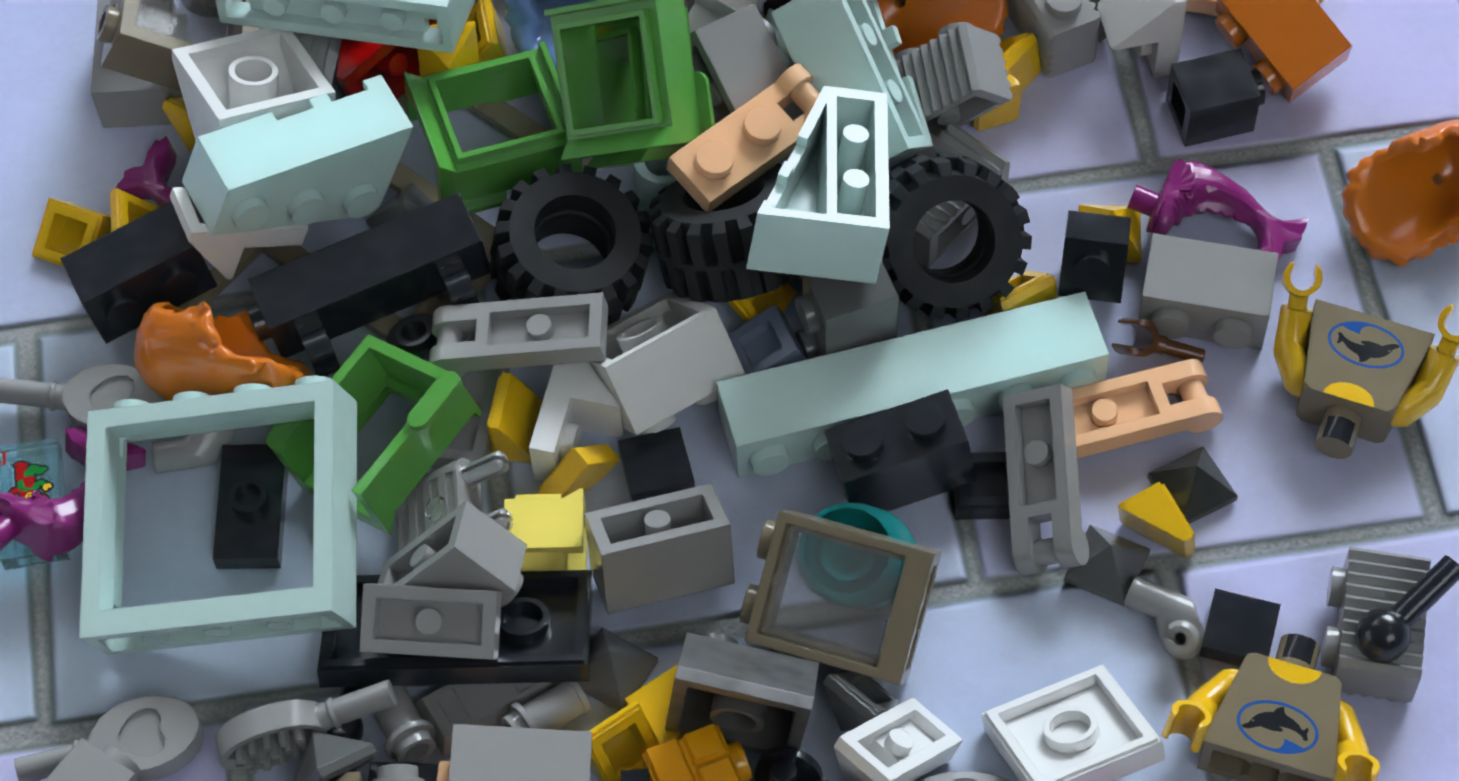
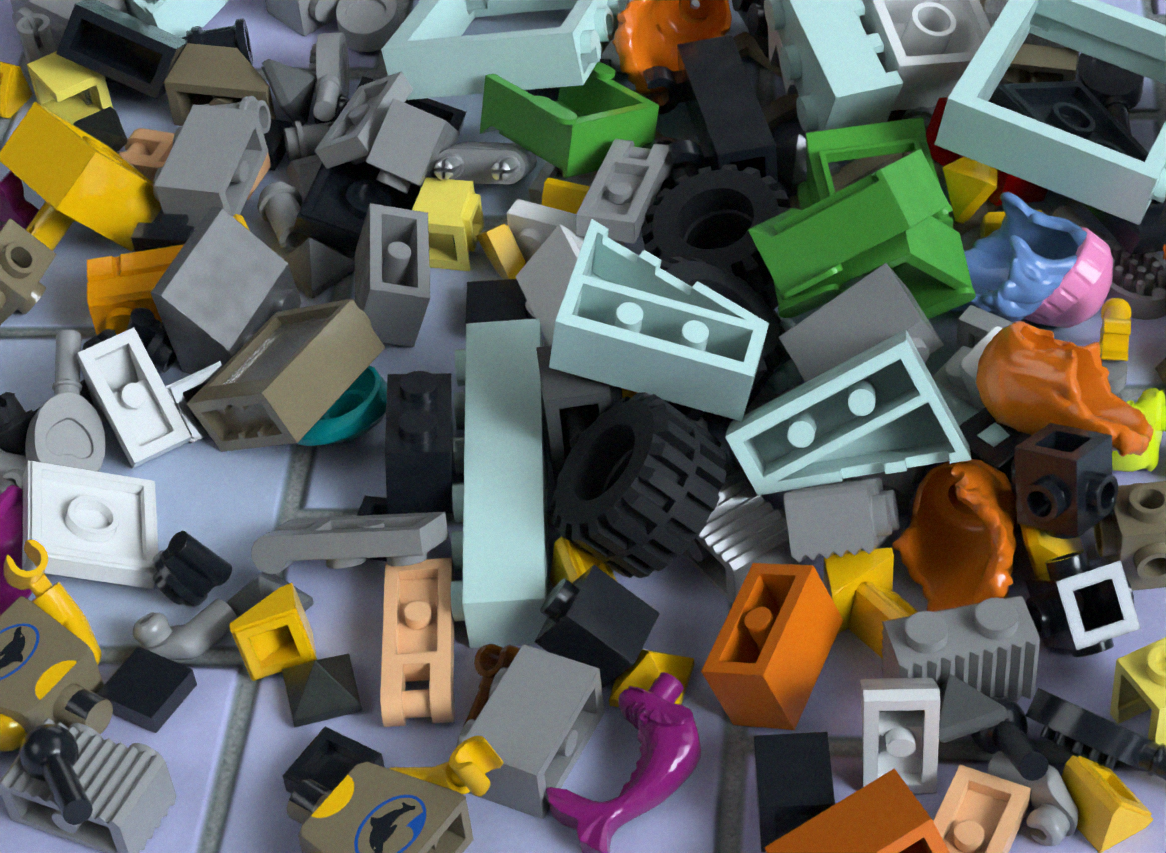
camera: 105 degrees right, 15 degrees down
light nougat plate [666,63,820,211] -> none
none -> black plate [153,531,232,606]
none -> black tile [282,726,385,794]
none -> orange brick [701,563,843,730]

